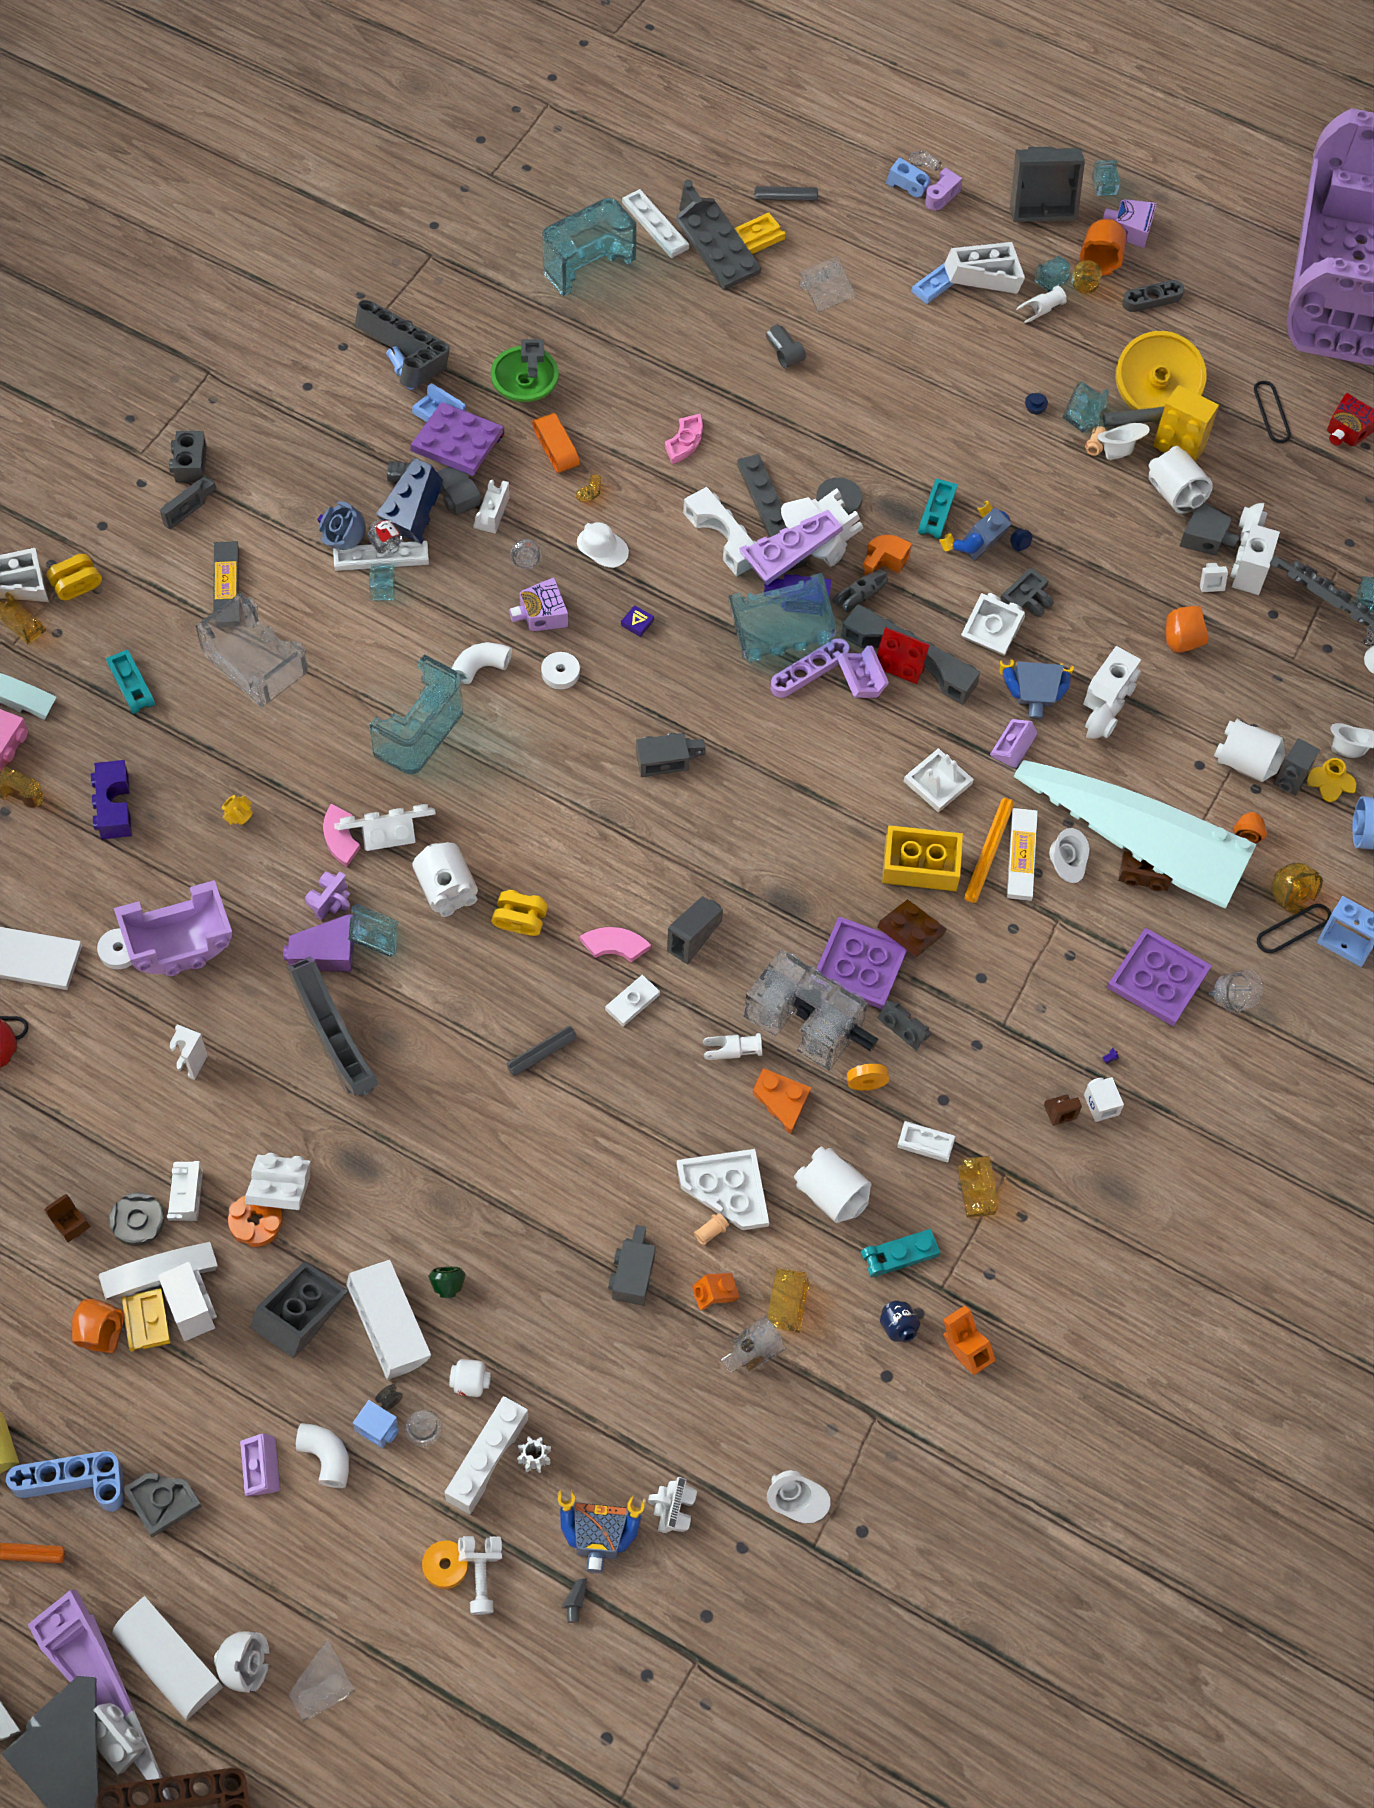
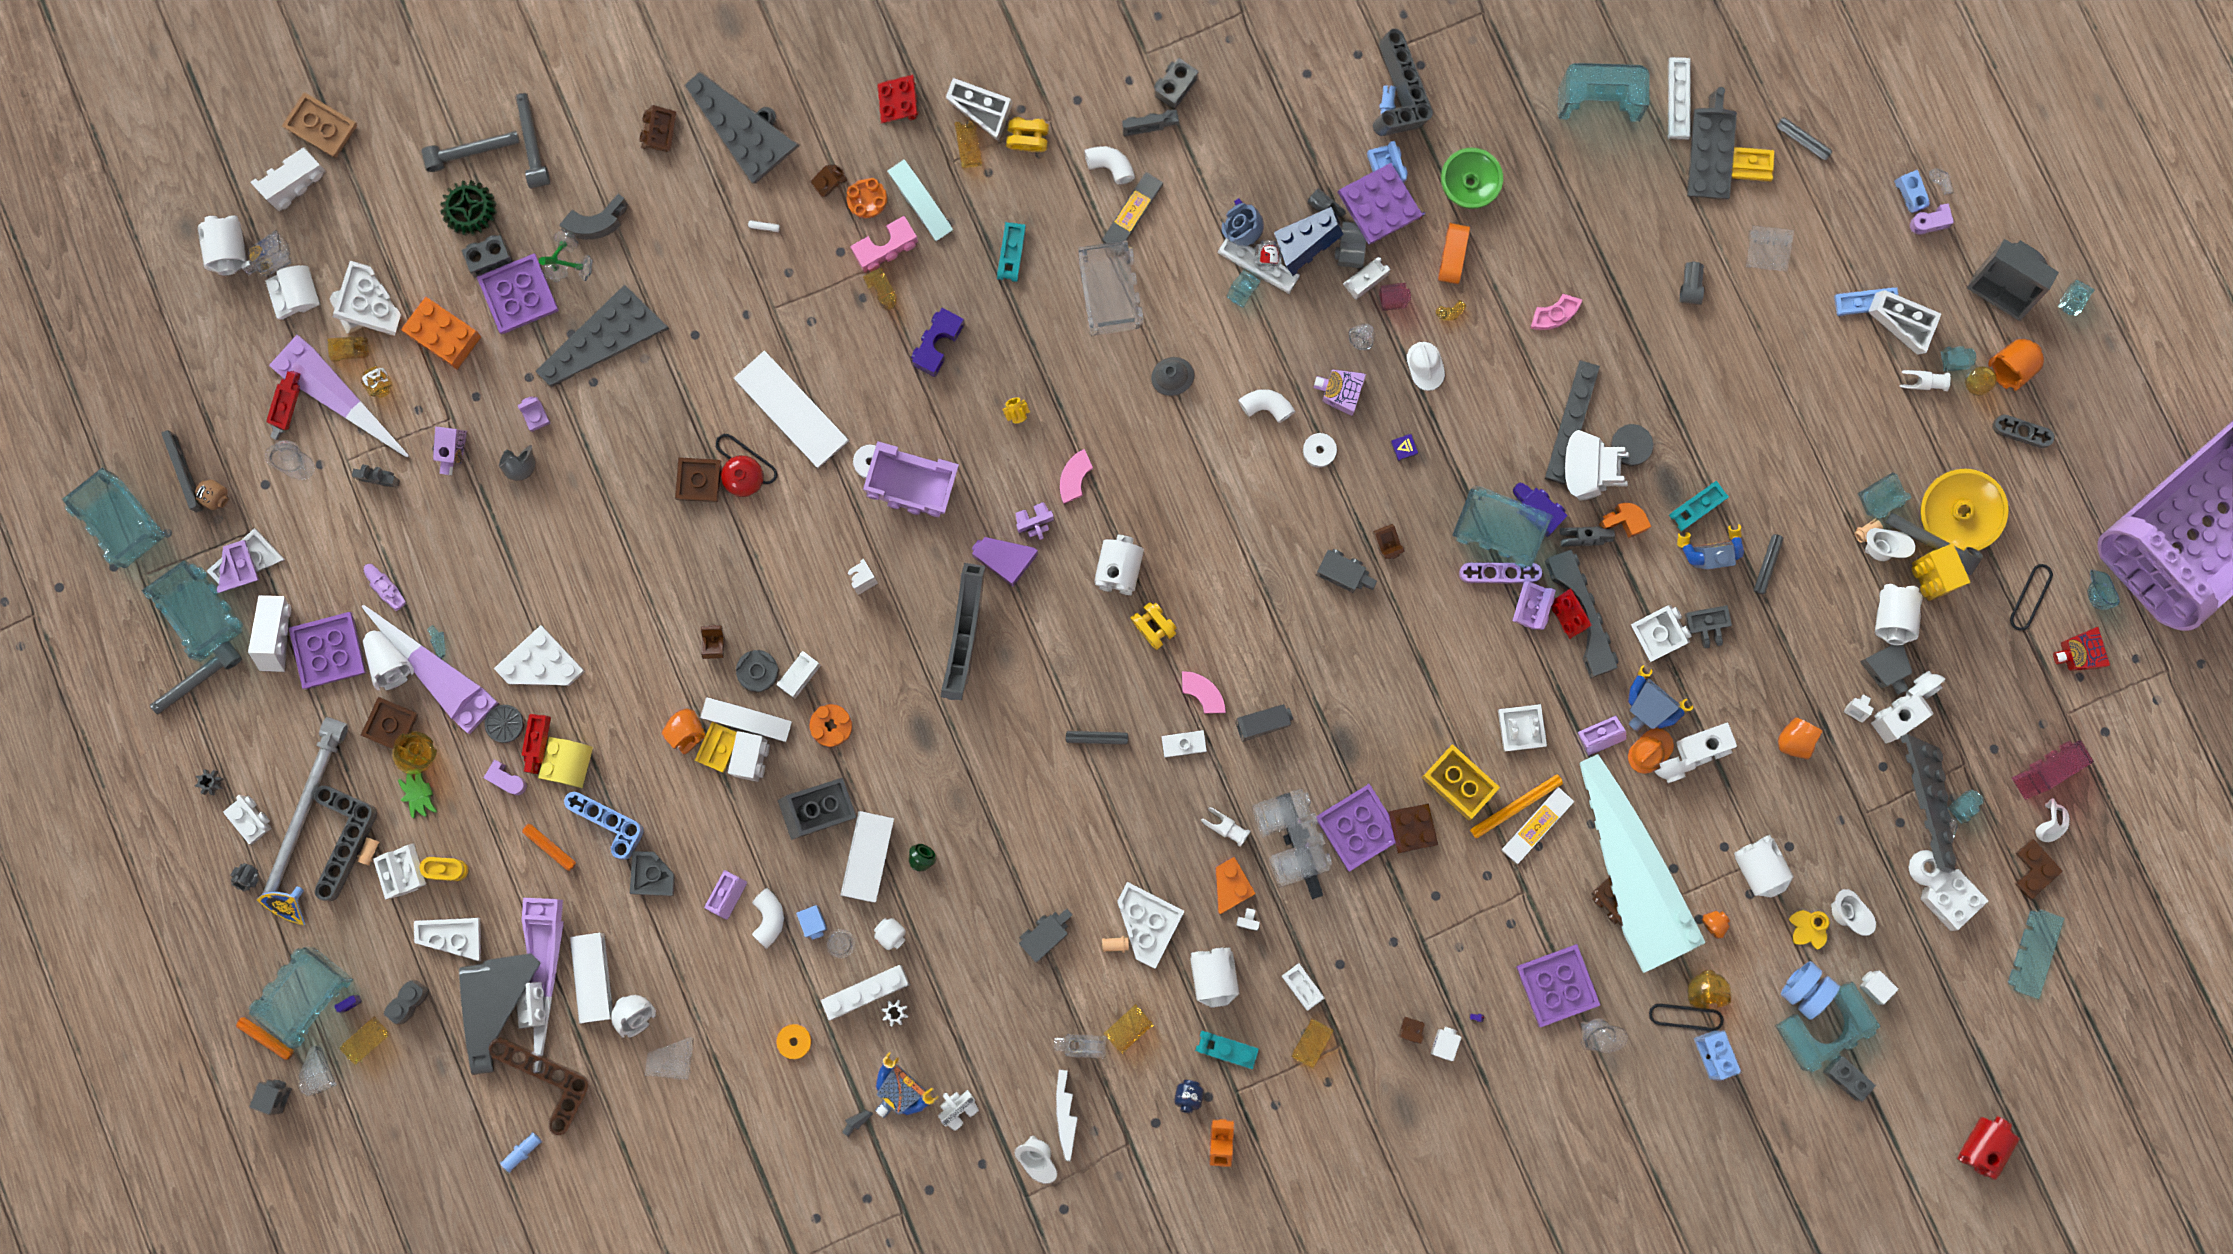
camera: 40 degrees right, 20 degrees up
white plate [246,1153,310,1210] -> none
white bracket [334,804,436,851] -> none
clear light blue plate [348,904,399,957] -> none
clear light blue windscreen [369,654,463,774] -> none
clear smoke bush [375,1384,403,1411] -> none
white bar [458,1536,502,1615] -> none
dark grey plate [521,339,544,378] -> none
white arch [683,487,757,576] -> none
orange bracket [692,1273,740,1310] -> none
lavender wing [739,510,843,585] -> none
light orange piece [846,1064,889,1091] -> none
dark grey hinge [877,1001,931,1051] -> none
dark blue plate [1010,528,1033,551] -> none
dark blue plate [1025,393,1048,415] -> none
white piece [1049,828,1089,883] -> none
lavender torso [1103,199,1157,248] -> none
dark grey brick [1274,738,1320,796] -> none
none -> white slope [1057,1069,1078,1161]
none -> white cylinder [1084,146,1135,185]
none -> dark grey hat [1151,357,1194,396]
none -> white tile [1236,908,1260,931]
none -> reddish brown bracket [1373,524,1405,559]
none -> clear pink brick [1379,282,1411,311]
none -> orange piece [1628,728,1674,774]
none -> dark grey axle [1754,534,1784,594]
none -> clear light blue cap [2087,569,2120,610]

